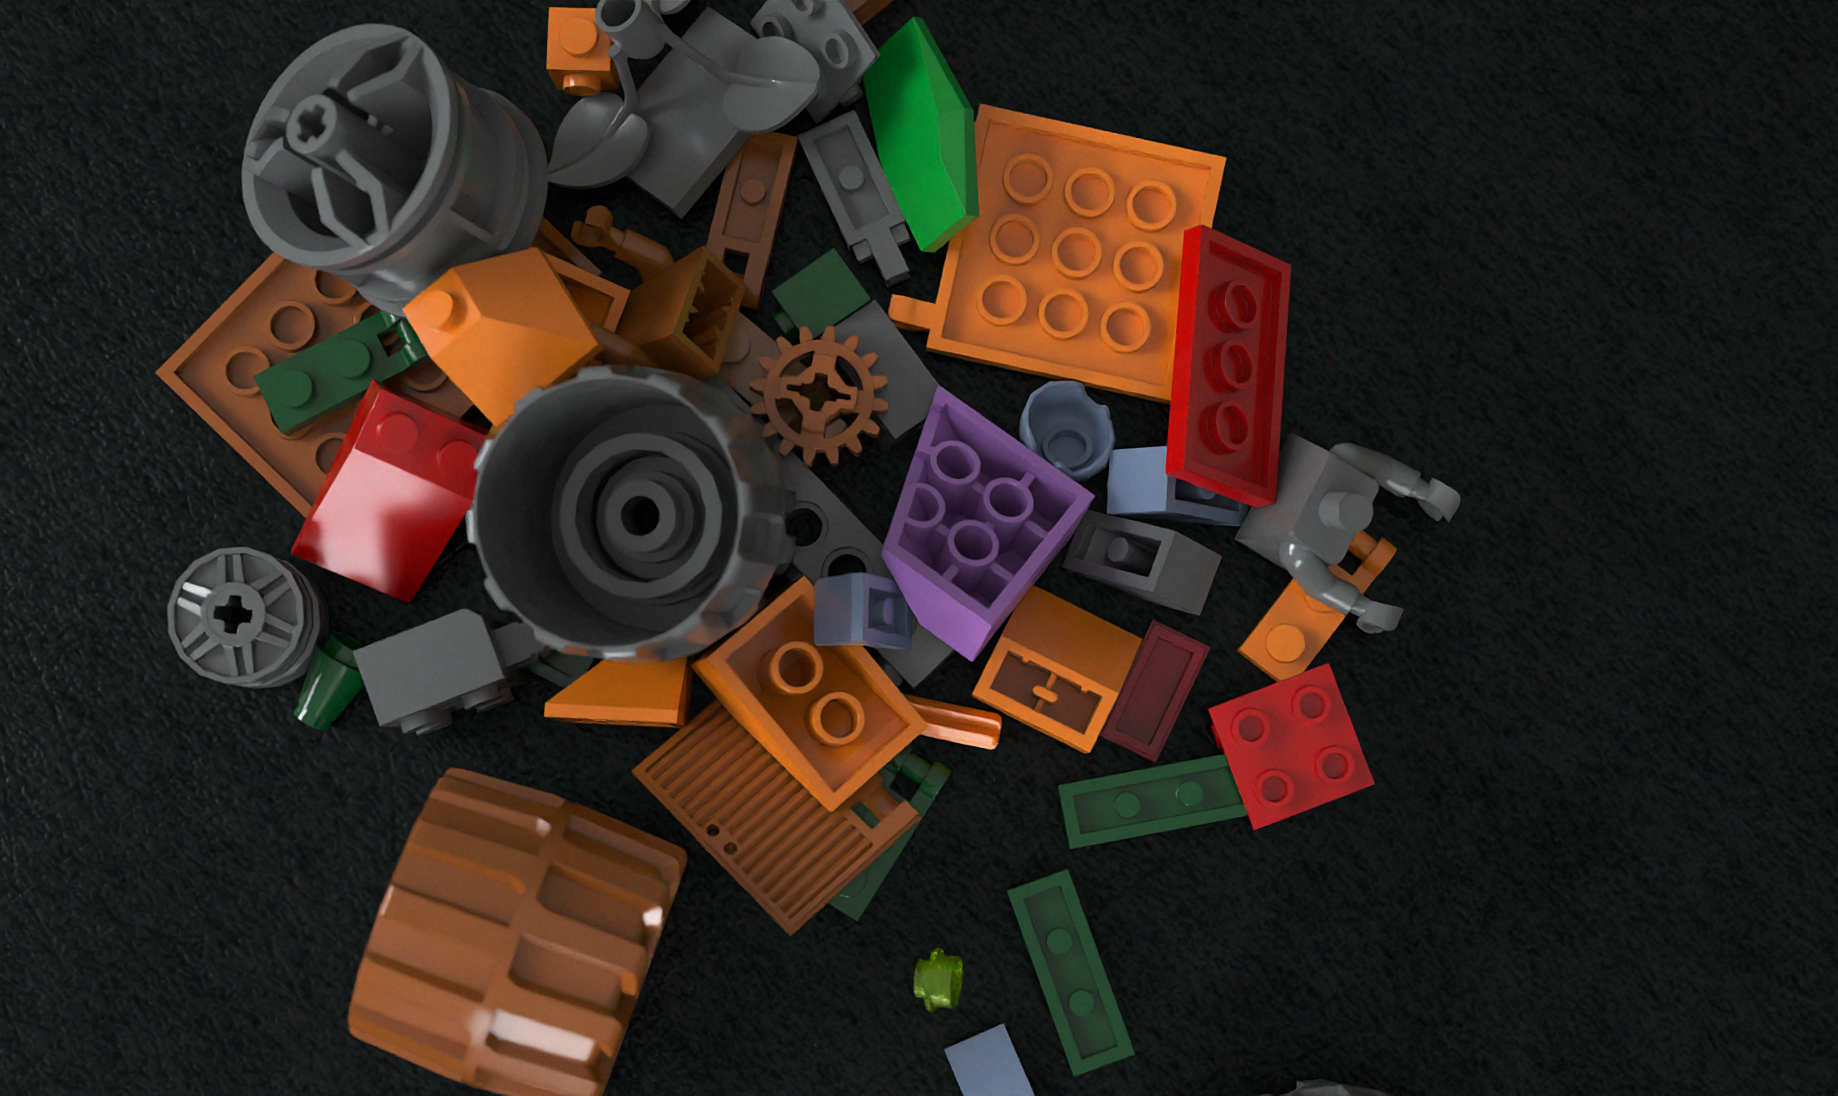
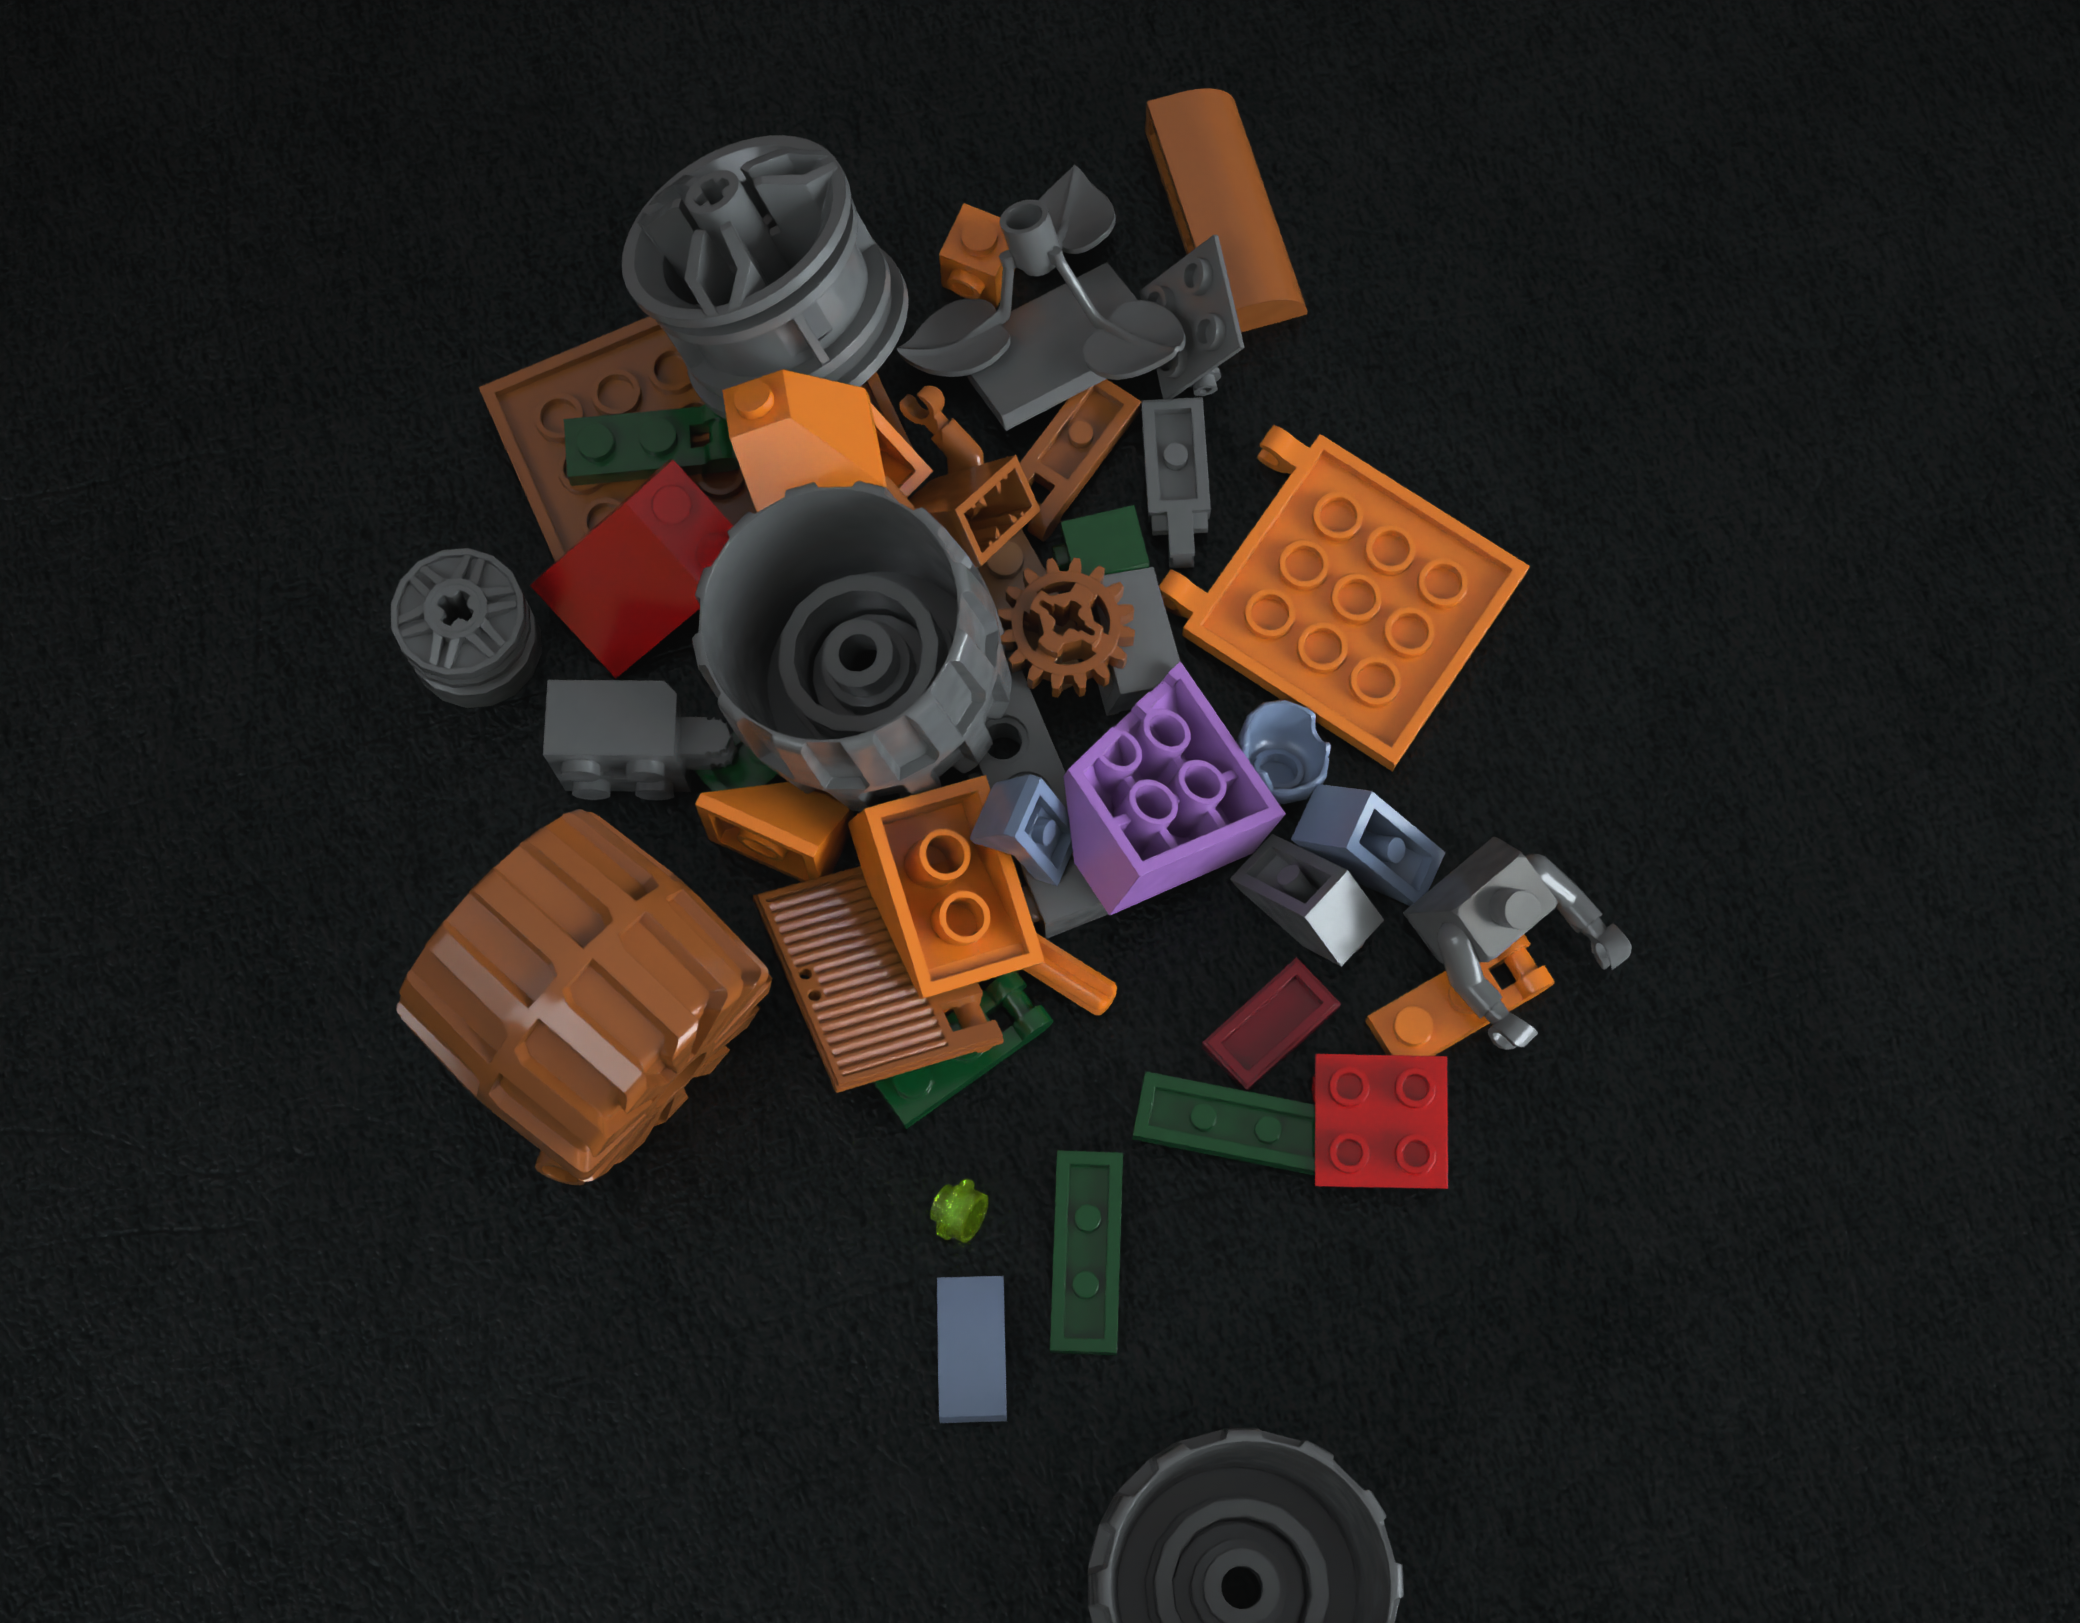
camera: 20 degrees right, 10 degrees down
dark green cone [294,631,367,731] -> none
green piece [862,17,979,252] -> none
orange slope [971,585,1142,754] -> none
red plate [1165,224,1291,508] -> none

